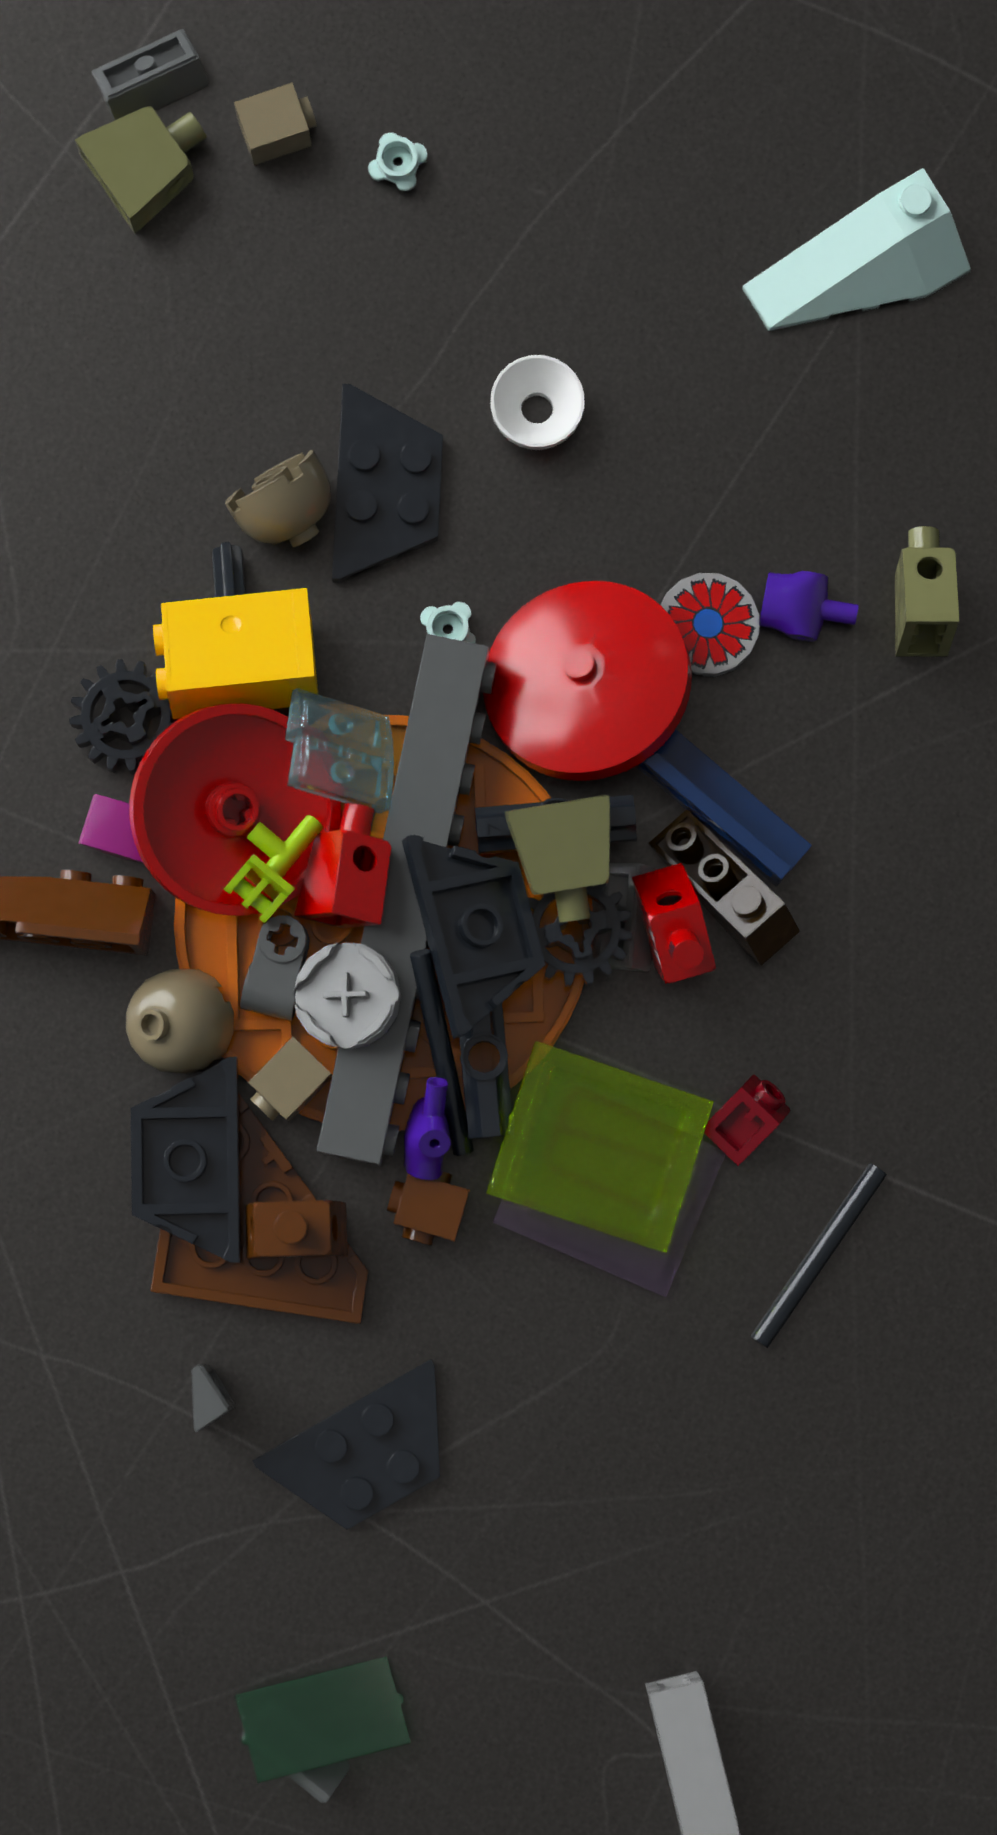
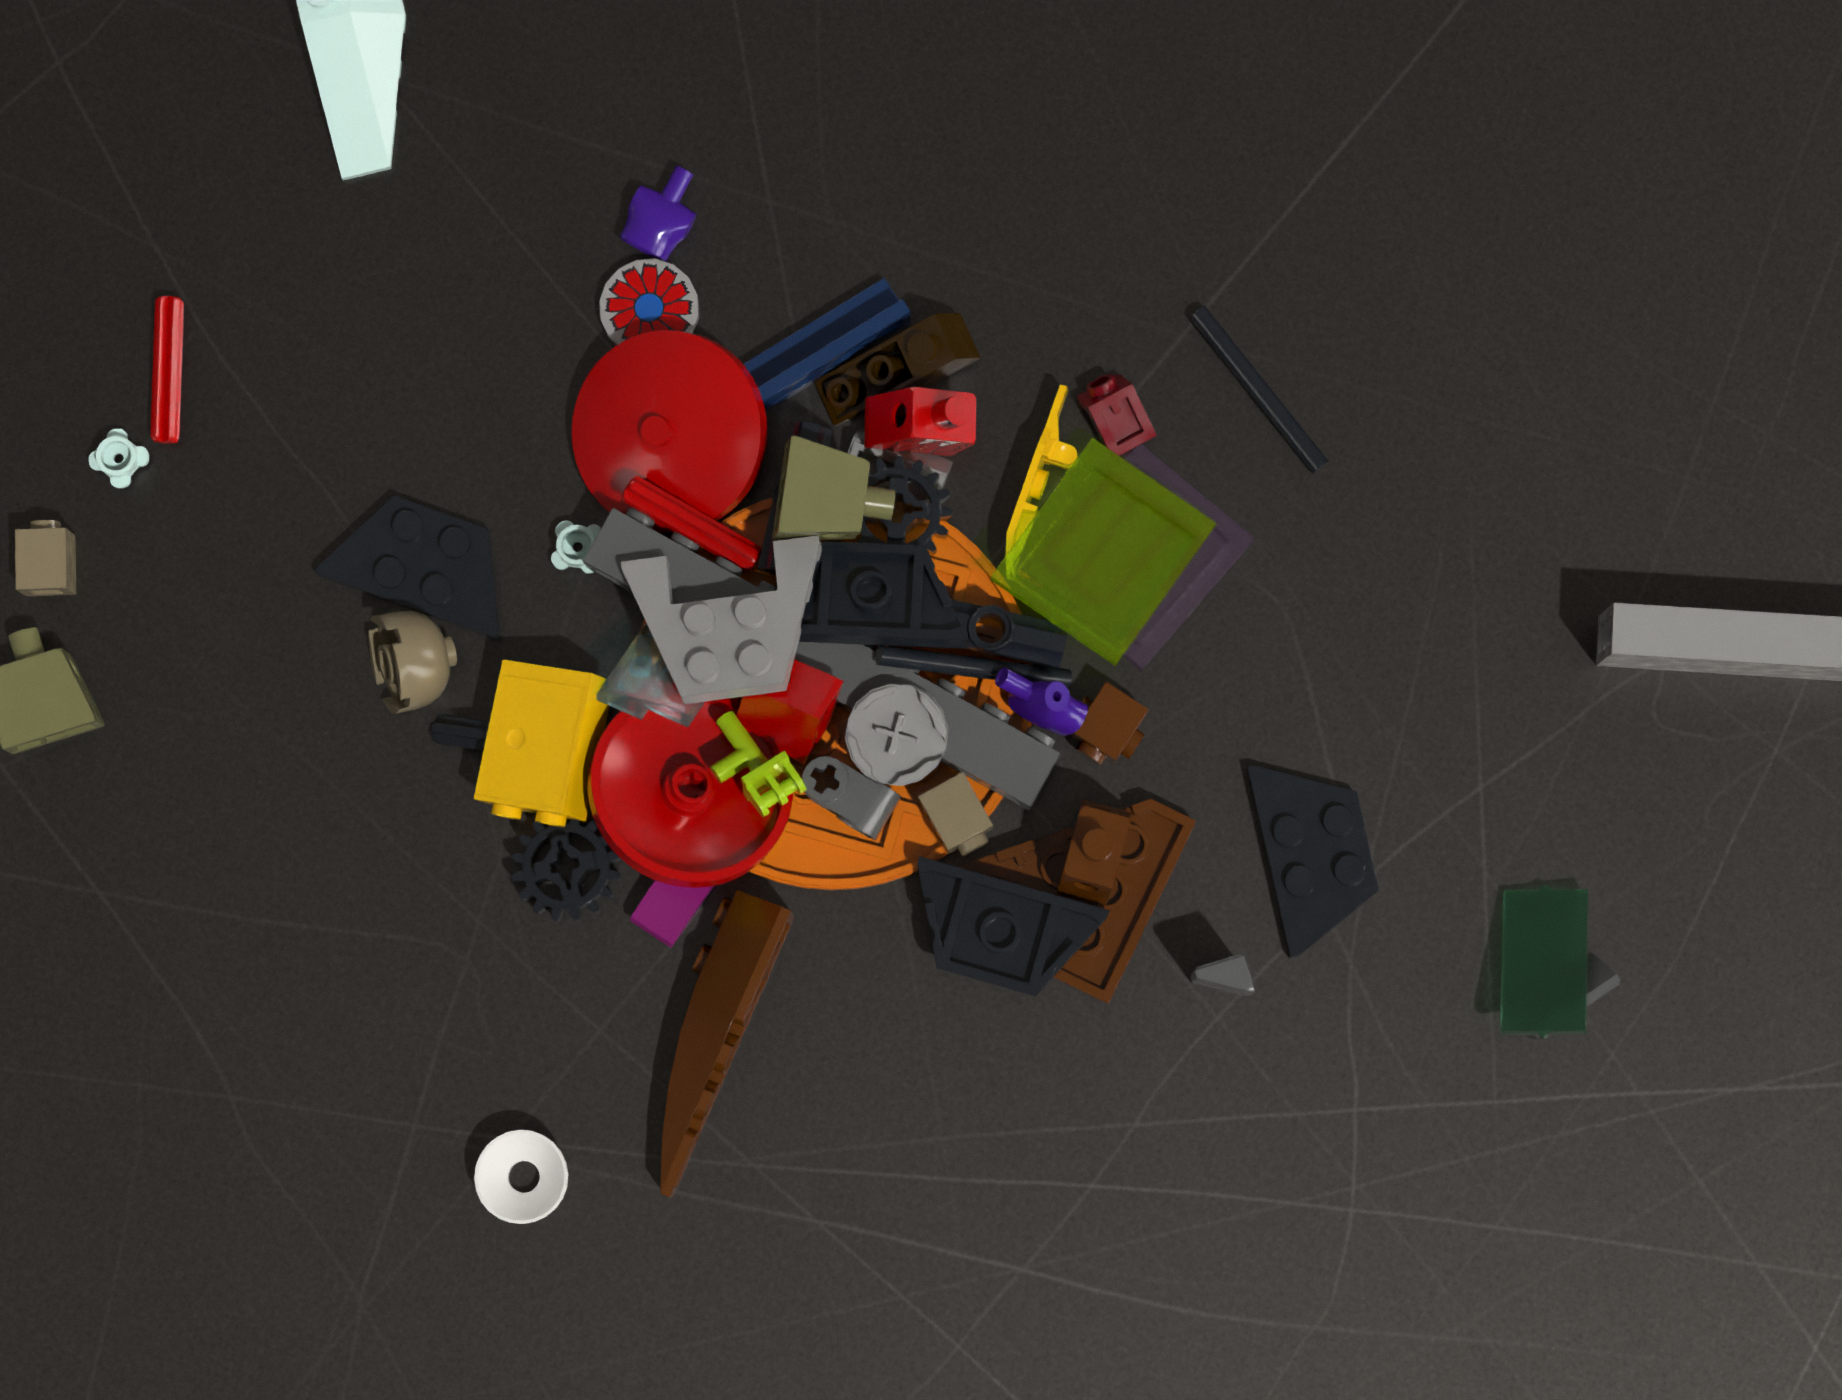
camera: 70 degrees left, 0 degrees up
dark tan cylinder [126,969,234,1074] -> none
white piece [491,355,584,450] -> none
olive torso [895,526,959,657] -> none
none -> red axle [150,296,184,444]
none -> red axle [621,476,762,572]
none -> light grey wing [621,535,822,704]
none -> yellow piece [1006,384,1078,581]

